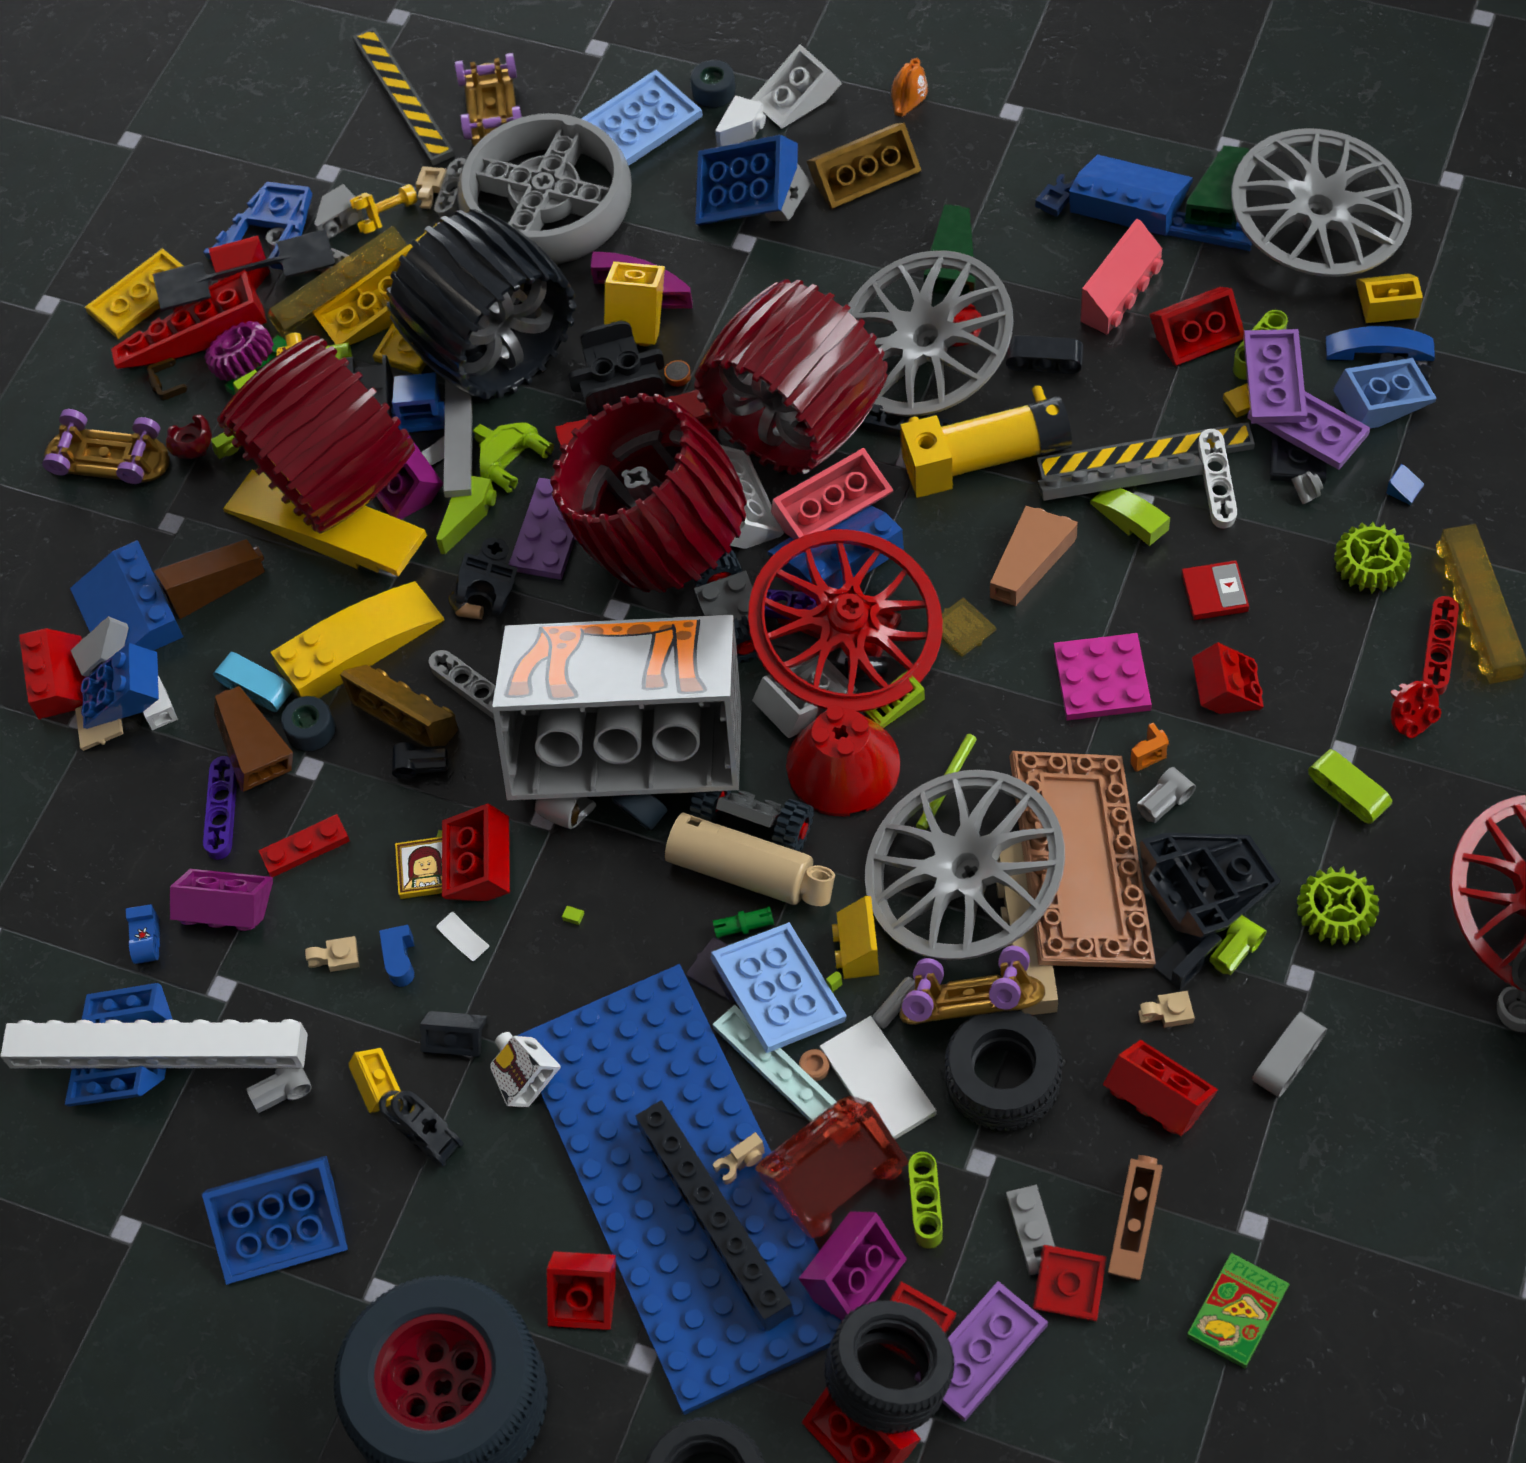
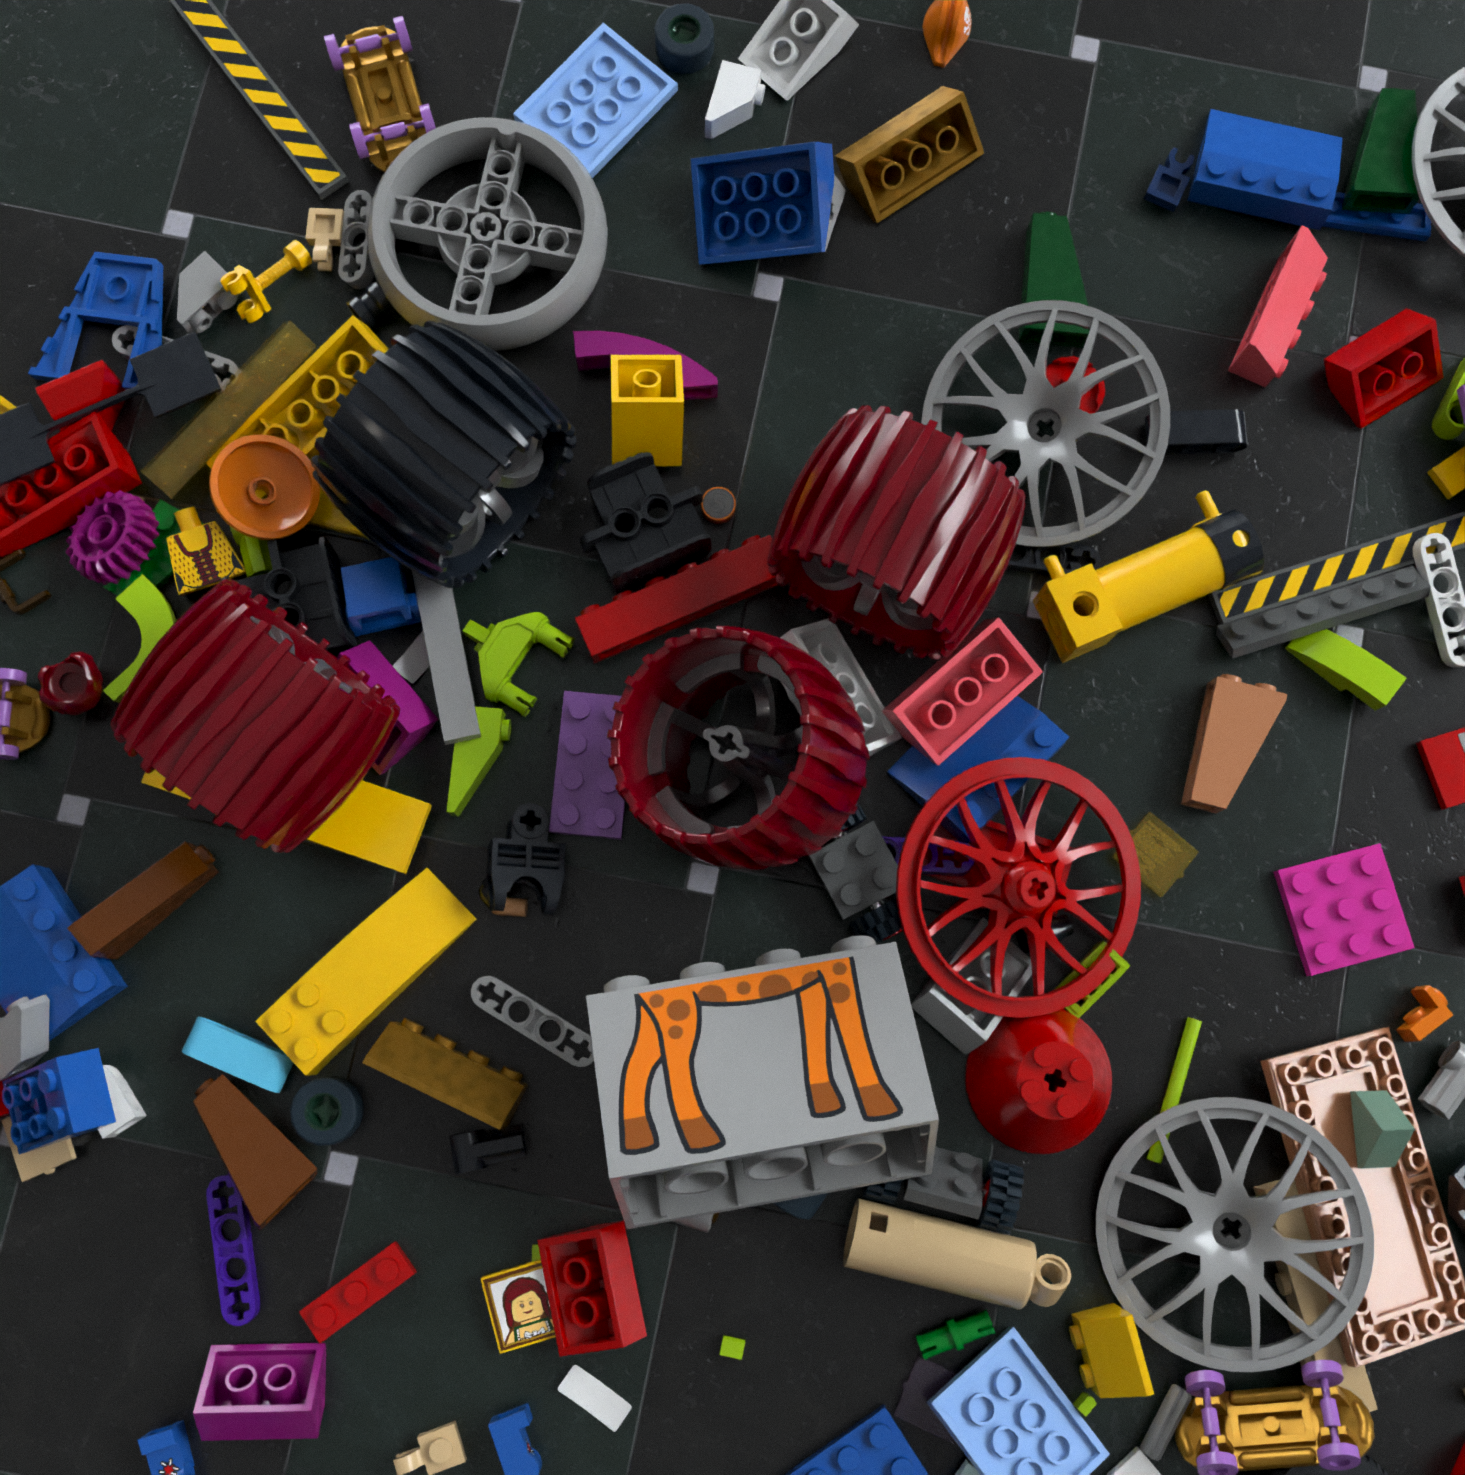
camera: 20 degrees left, 20 degrees up
none -> orange dish [209,434,320,540]
none -> sand green slope [1350,1090,1415,1169]

